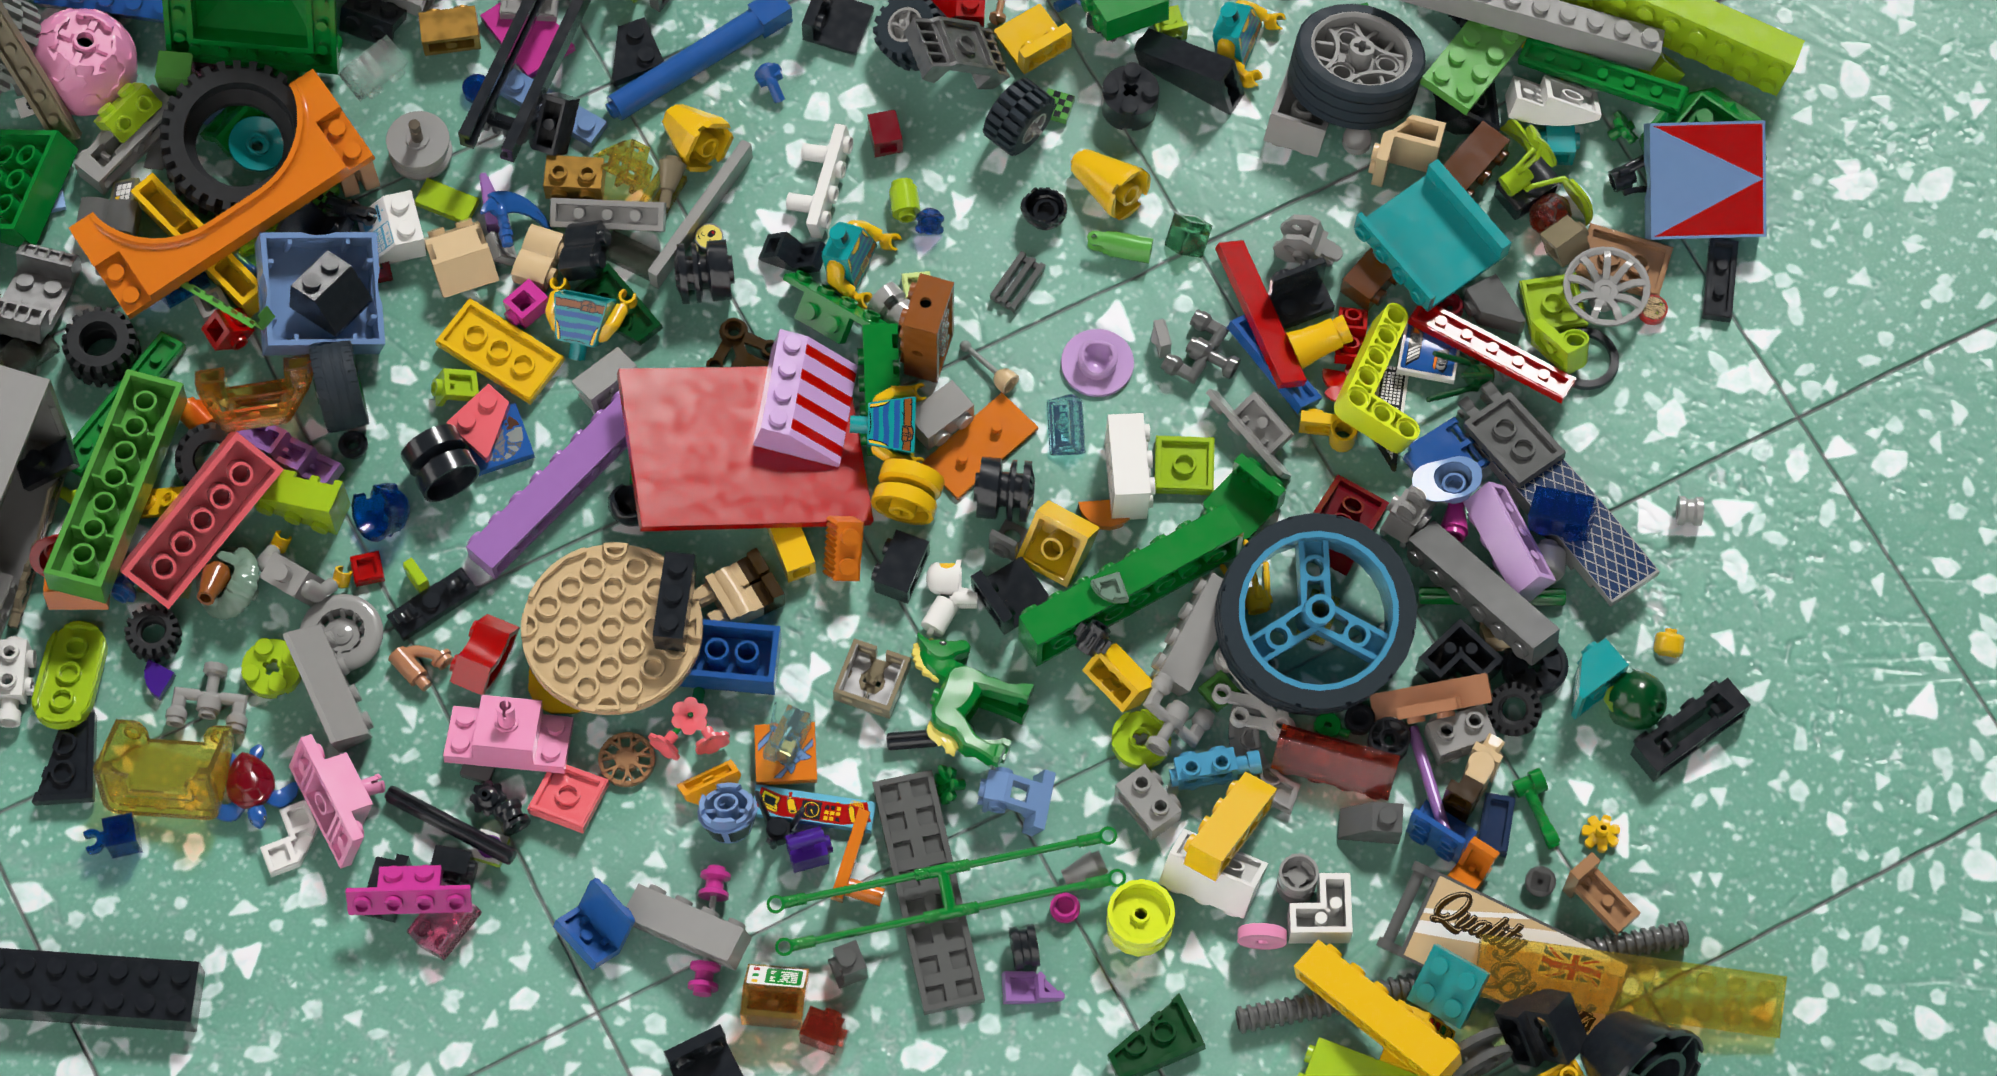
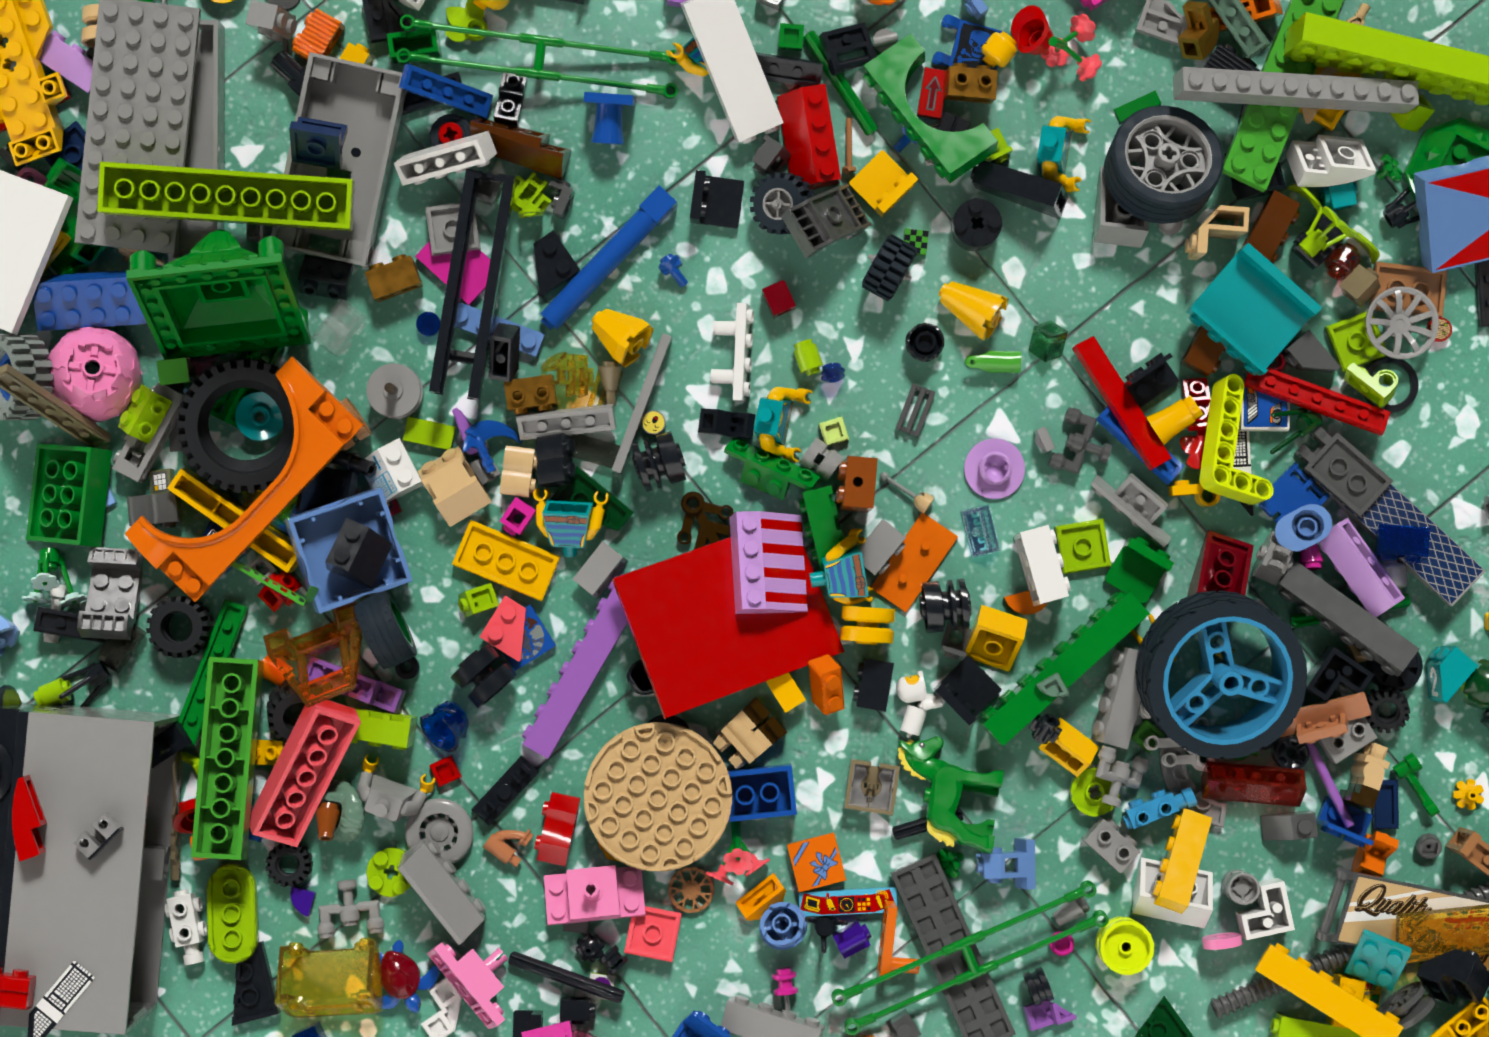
camera: 15 degrees left, 20 degrees up
lime tile [403,557,430,593] -> none
black brick [652,551,697,652] -> none
clear light blue piece [763,701,812,767] -> none
light grey hinge [1273,214,1343,267] -> none
green tile [1518,37,1689,116] -> none

